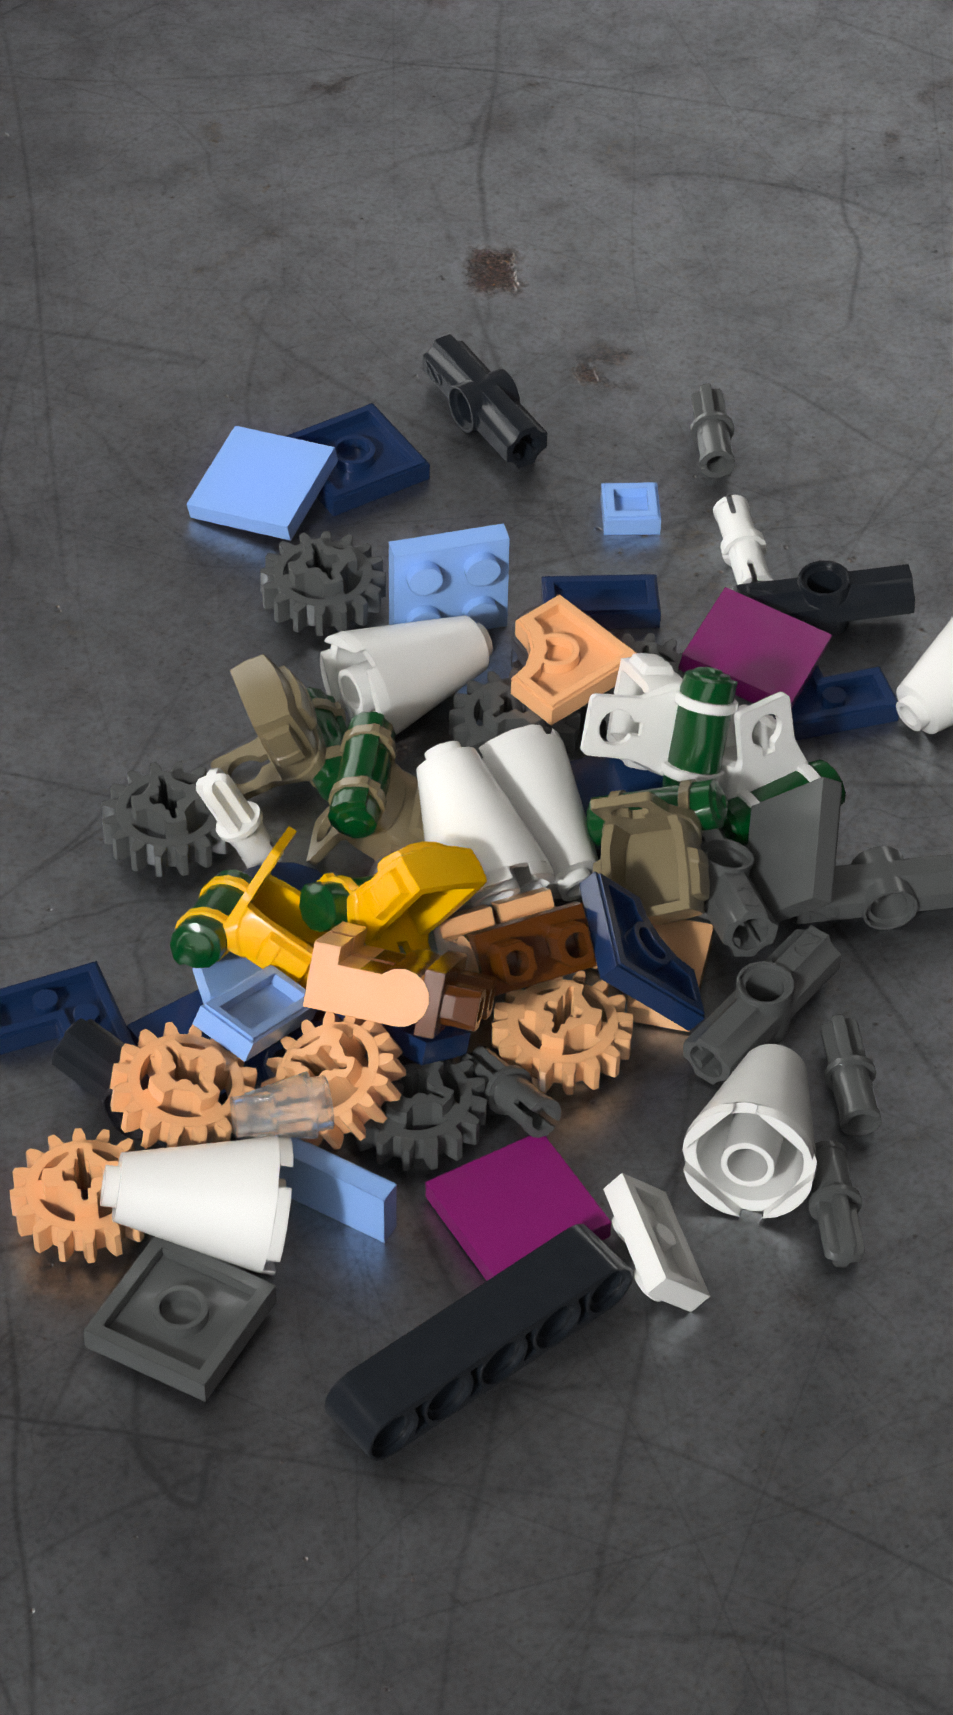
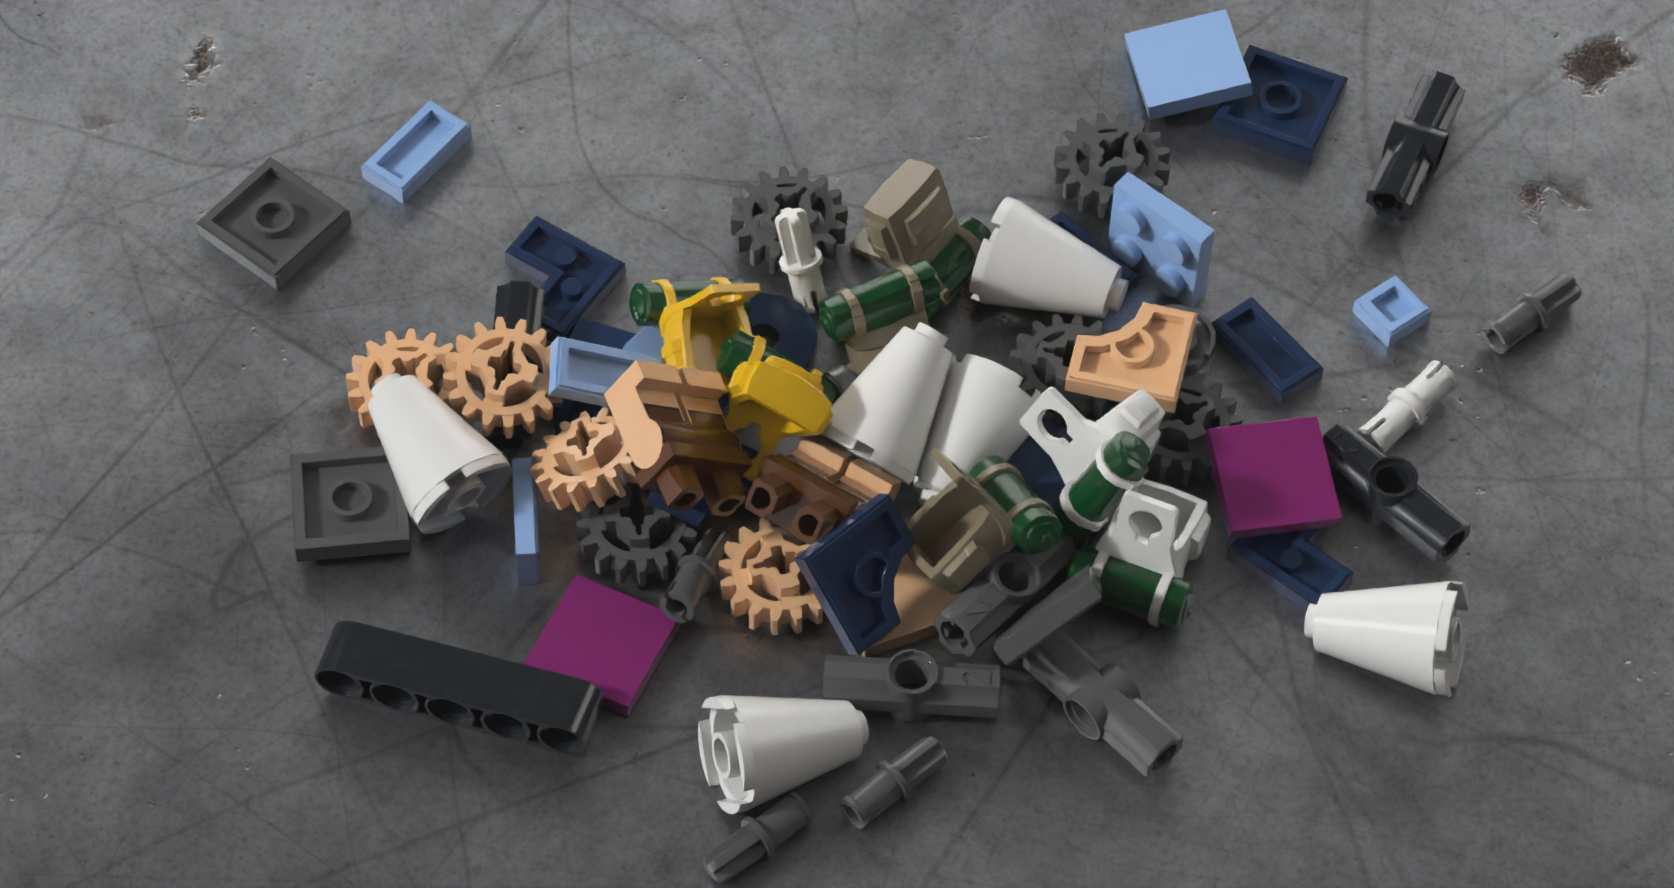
camera: 55 degrees right, 10 degrees up
clear cone [230,1071,334,1139] -> none
white plate [603,1173,710,1312] -> none

